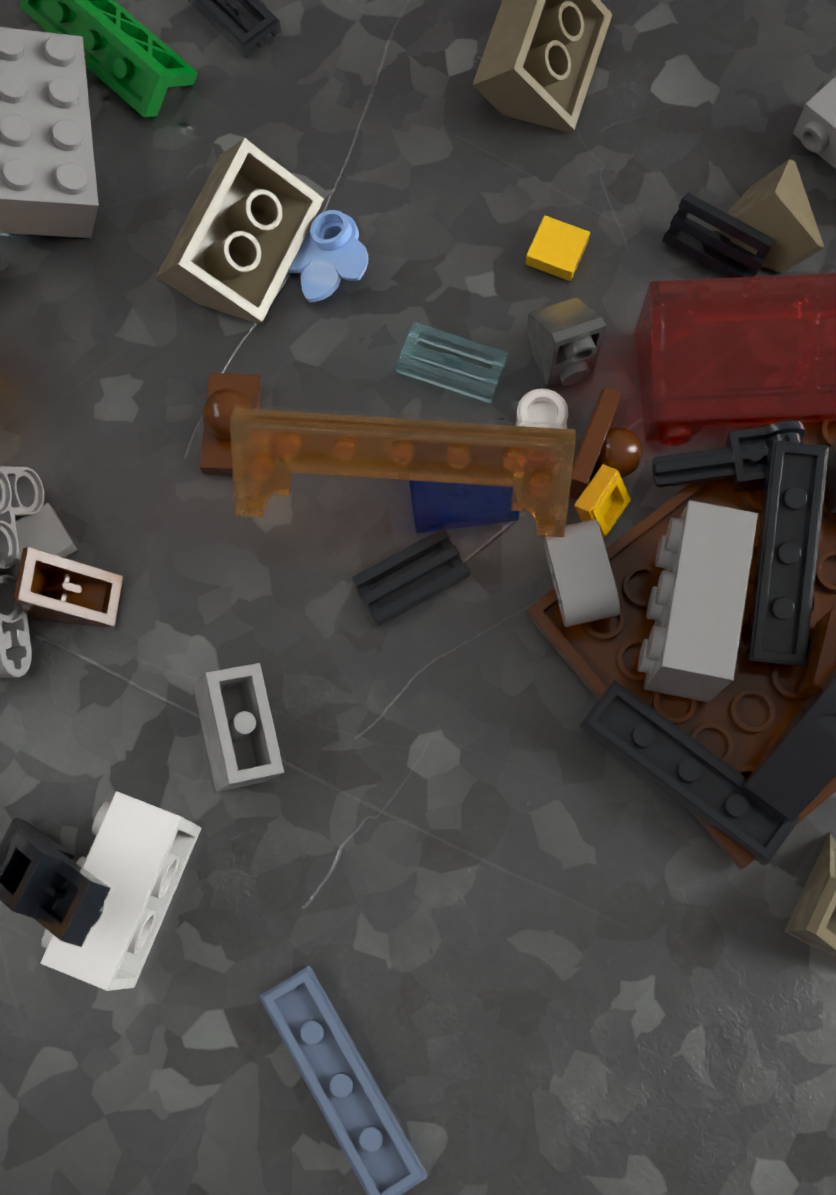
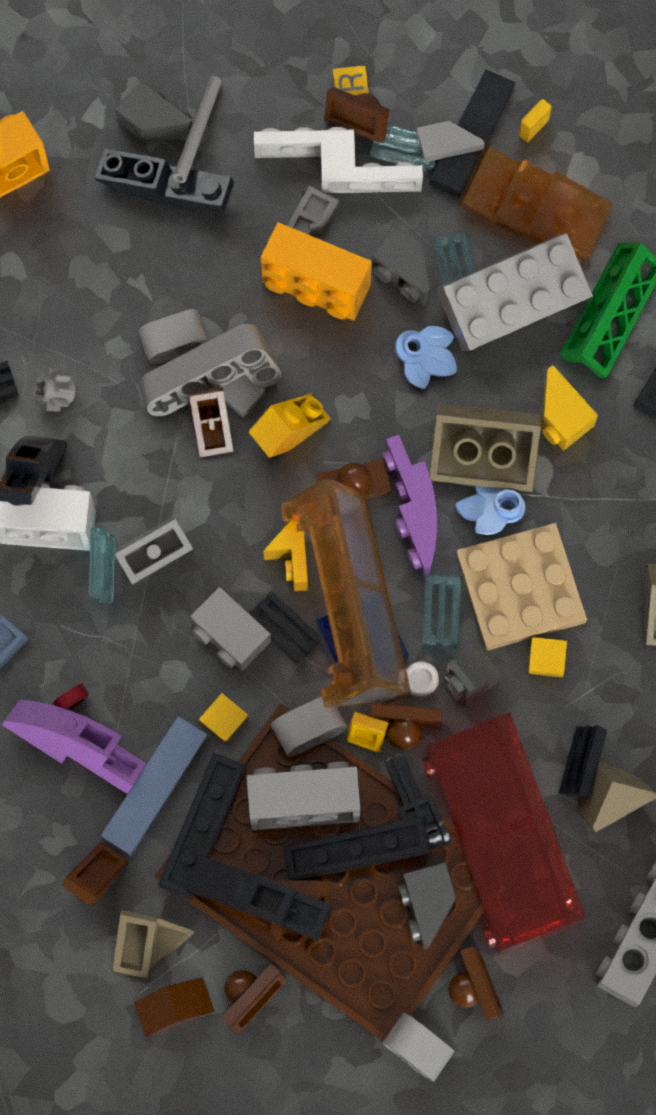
camera: 70 degrees right, 0 degrees up
none -> medium lavender slope [2,700,146,794]
none -> dark red tile [53,683,89,710]
none -> reddish brown tile [61,842,129,906]
none -> clear light blue tile [89,527,116,604]
none -> sand blue tile [101,717,208,857]
none -> light grey brick [190,587,271,671]
none -> yellow tile [199,693,249,744]
none -> yellow slope [249,393,331,458]
none -> yellow slope [263,514,308,591]
none -> medium lavender slope [382,435,437,578]
none -> light blue plate [395,326,457,390]
none -> tan plate [456,523,587,651]
none -> yellow slope [541,365,598,451]

